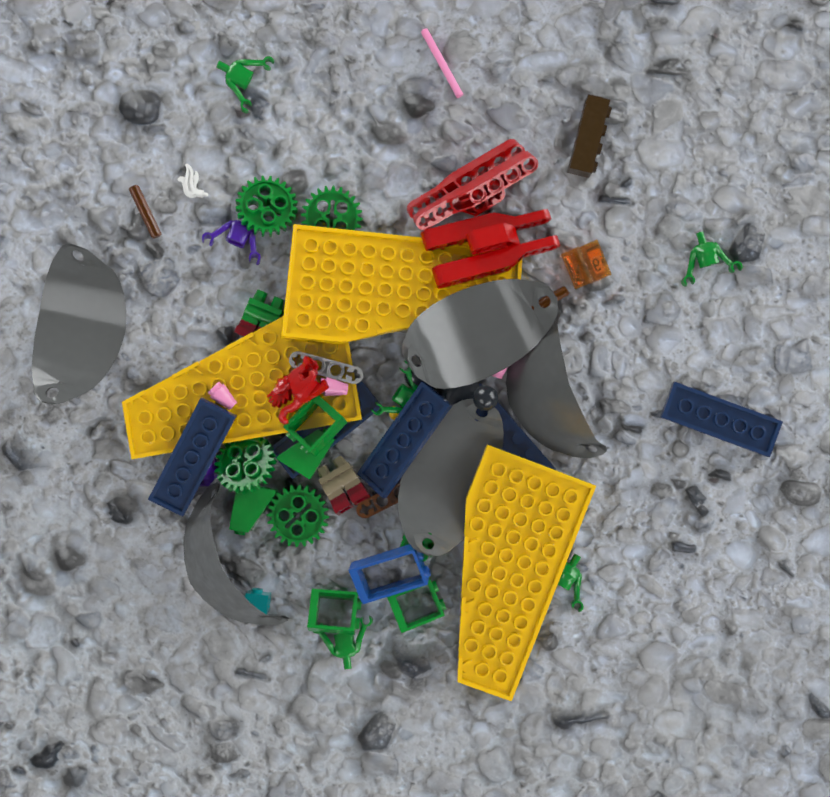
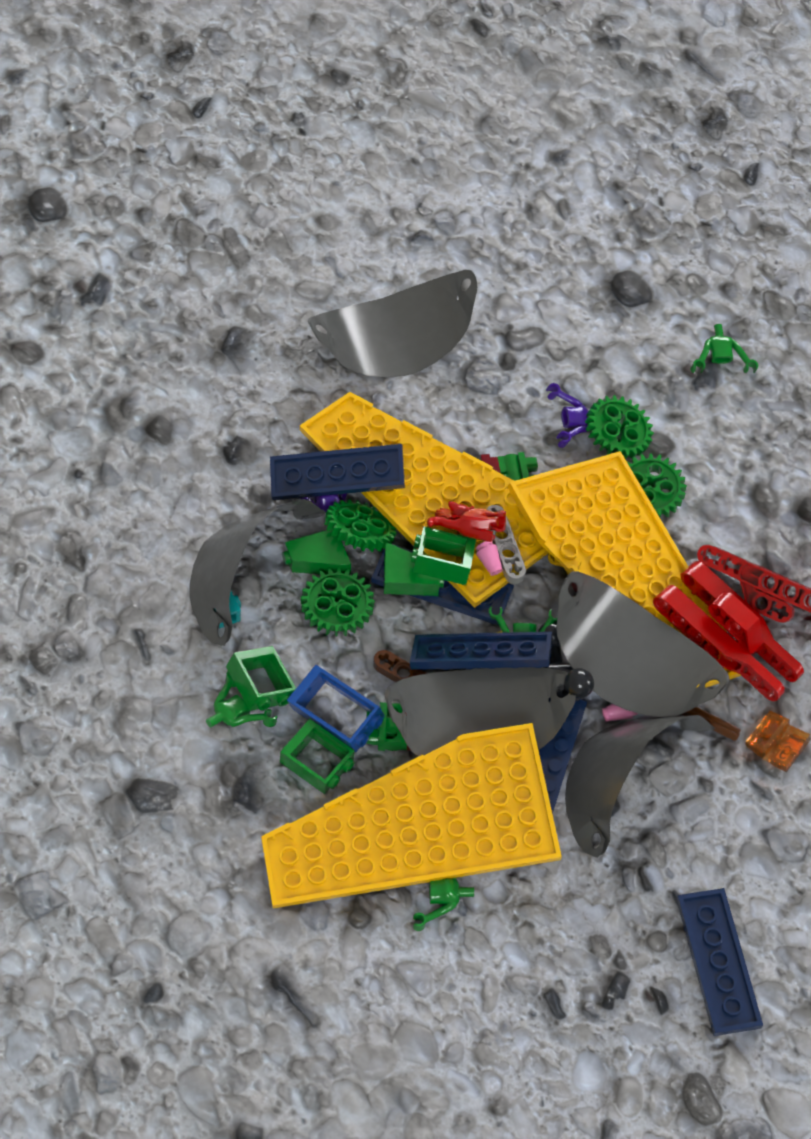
camera: 55 degrees right, 30 degrees down
reddish brown axle [129,185,162,239] -> none
white piece [178,164,209,198] -> none
bright pink cone [208,382,237,410] -> none
dark tan hips [317,456,371,515] -> none

